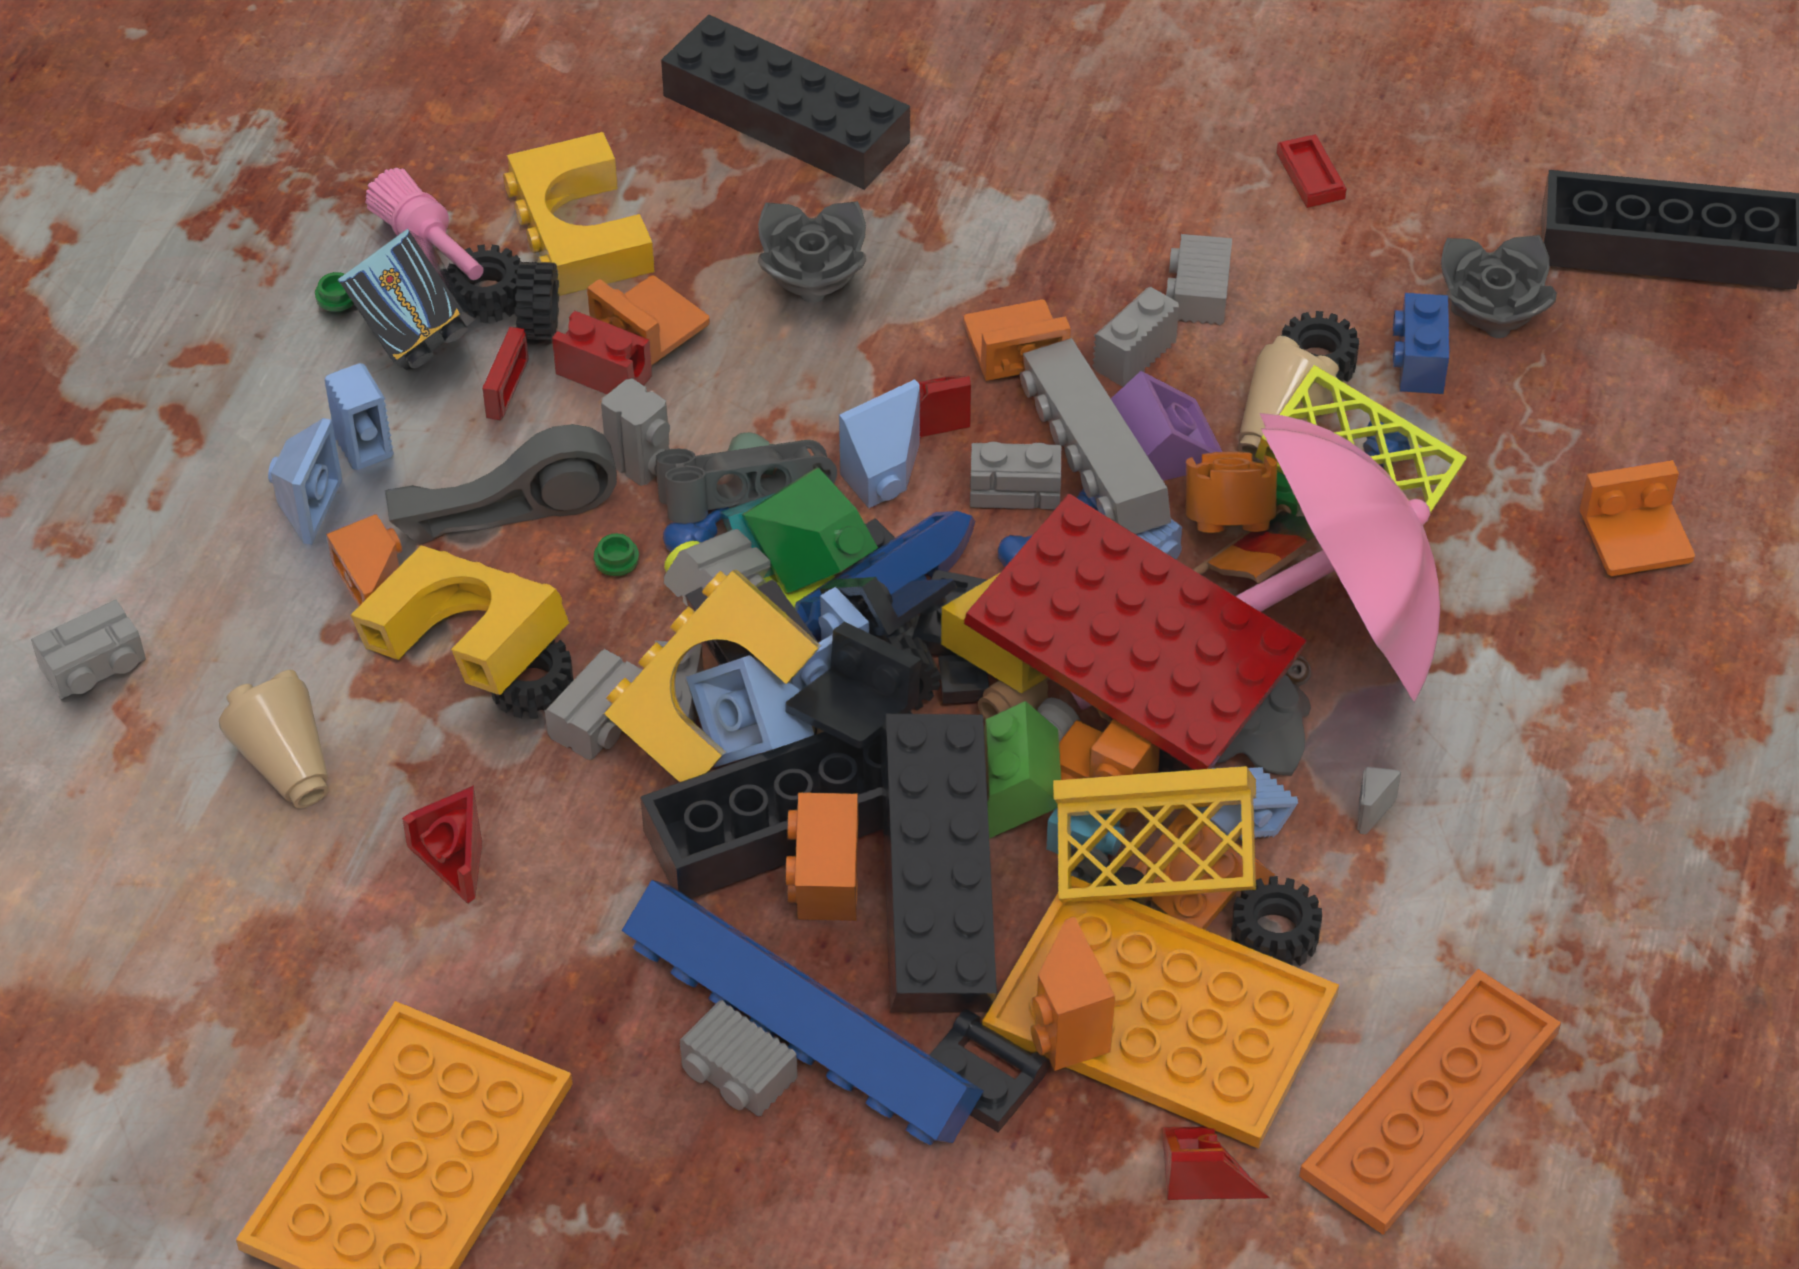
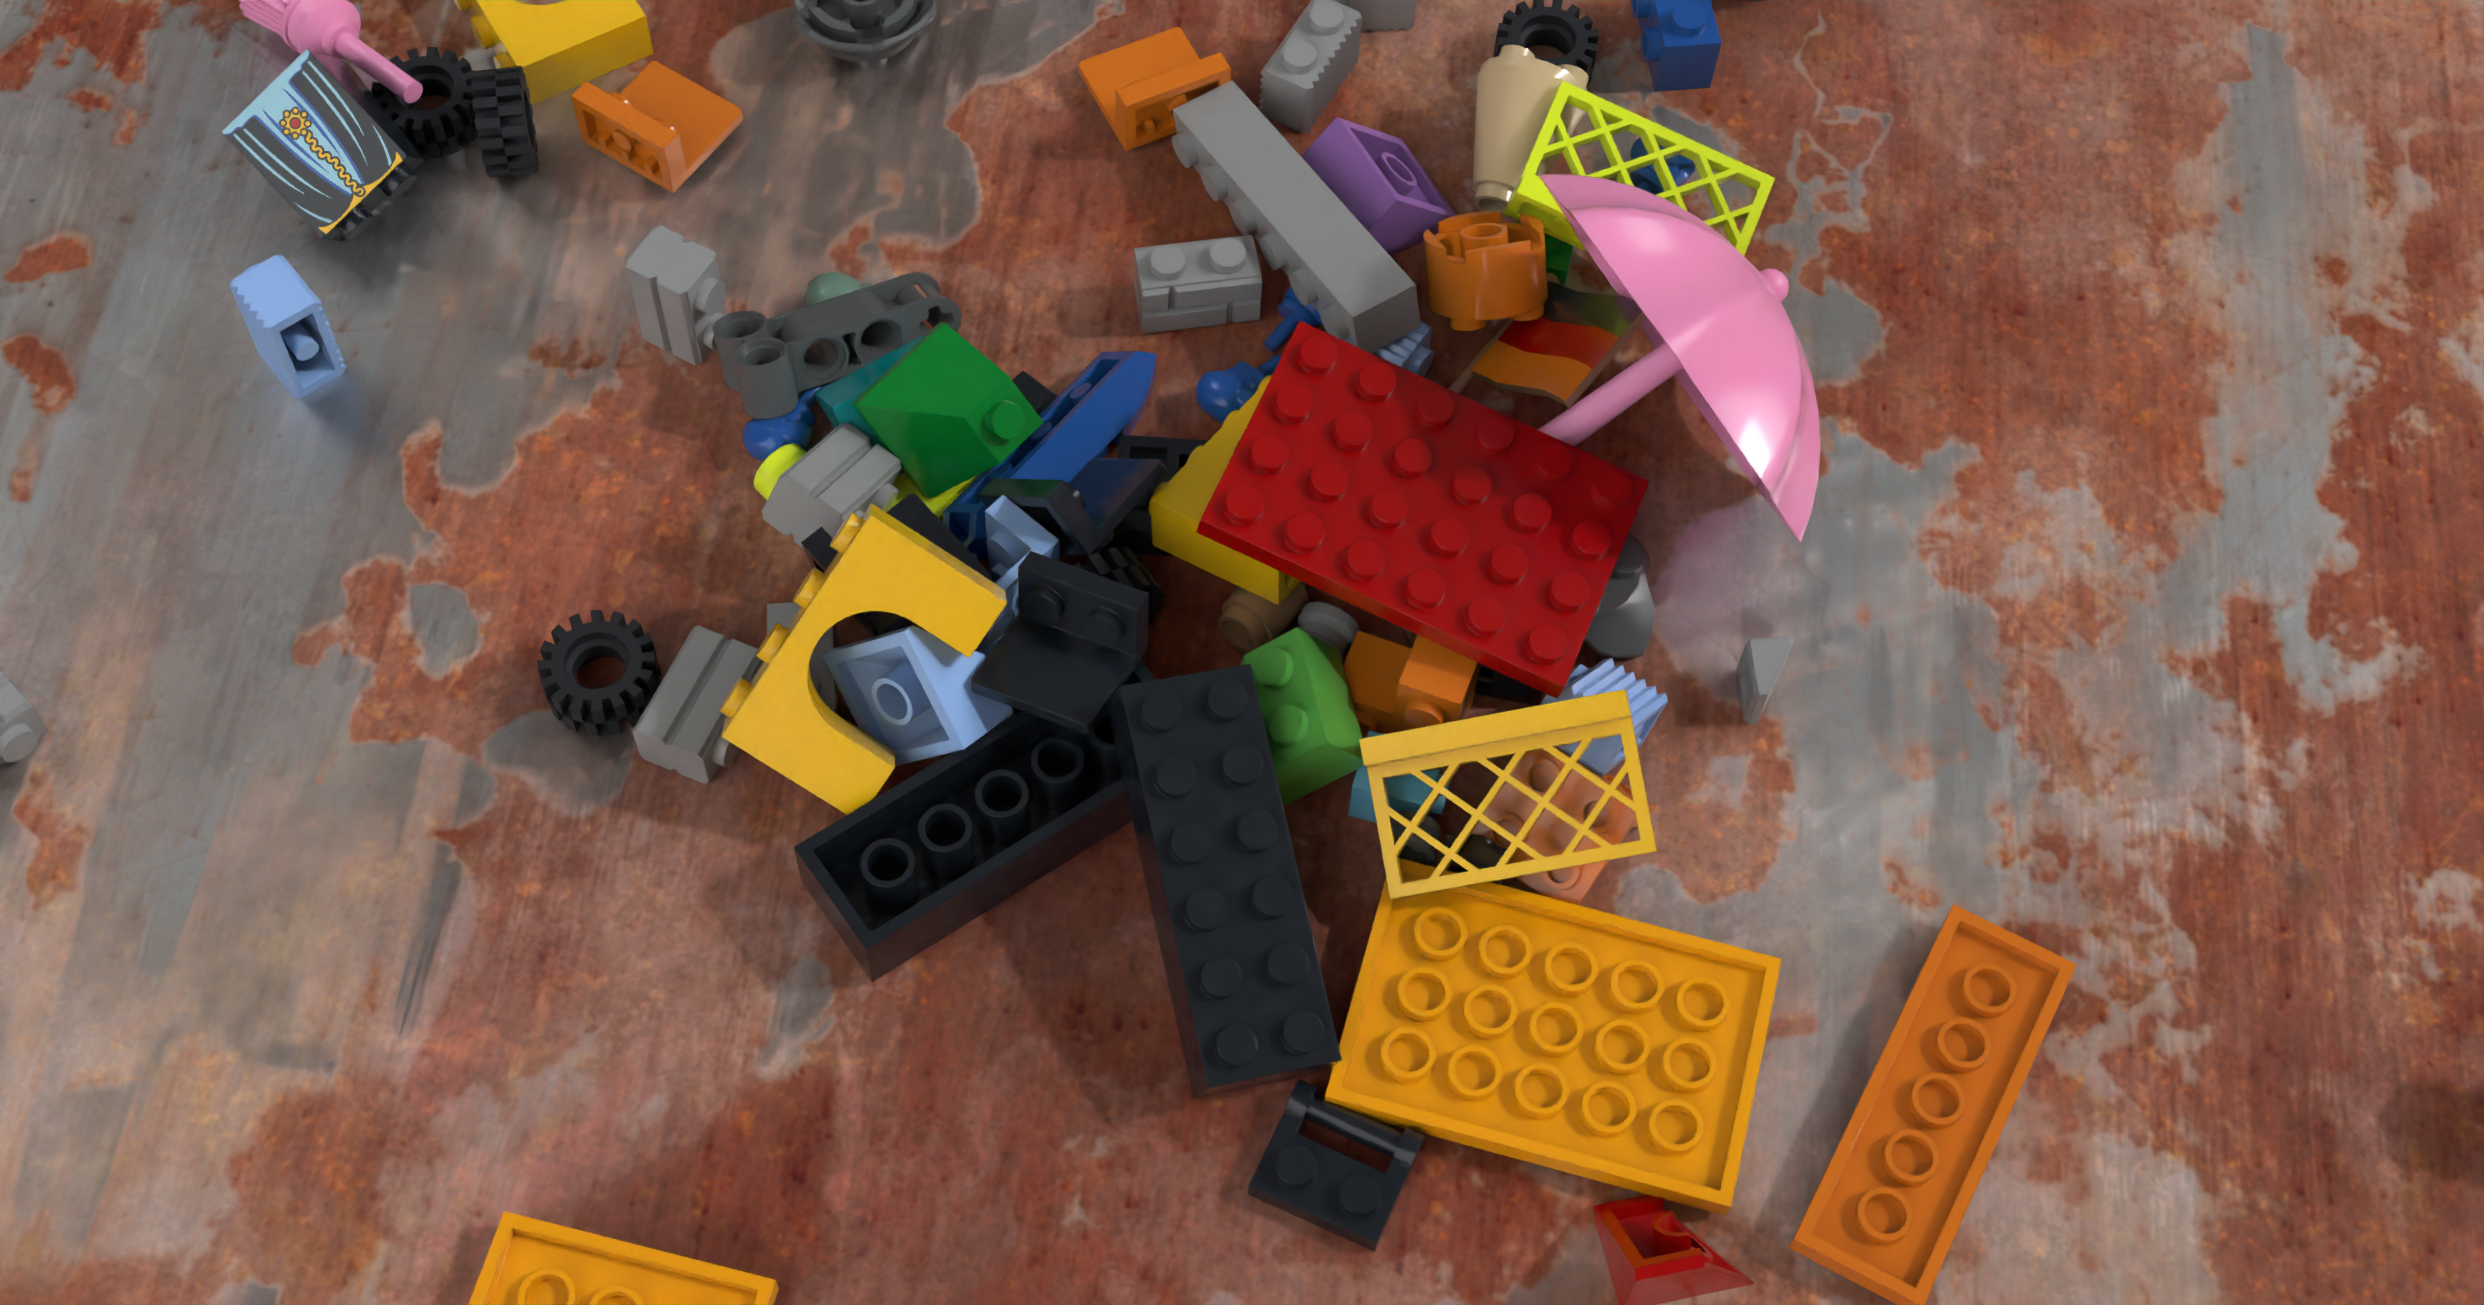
camera: 15 degrees left, 10 degrees up
tan cone [219,670,329,808] -> none
light blue slope [268,418,342,545] -> none
green plate [315,272,354,312] -> none
orange slope [326,514,402,607] -> none
yellow arch [351,545,569,695] -> none
dark grey animal [385,424,617,545] -> none
red slope [402,785,482,904] -> none
red tile [482,327,529,421] -> none
red brick [552,310,652,394] -> none
green plate [594,533,639,576] -> none
blue brick [621,880,984,1145] -> none
light grey brick [680,1000,797,1116] -> none
orange brick [786,793,858,921] -> none
light blue slope [839,379,920,508] -> none
red slope [918,375,971,437] -> none
black plate [938,655,989,704] -> none
orange slope [1030,917,1115,1071] -> none
black tyre [1231,876,1322,967] -> none
orange bracket [1579,460,1695,576] -> none

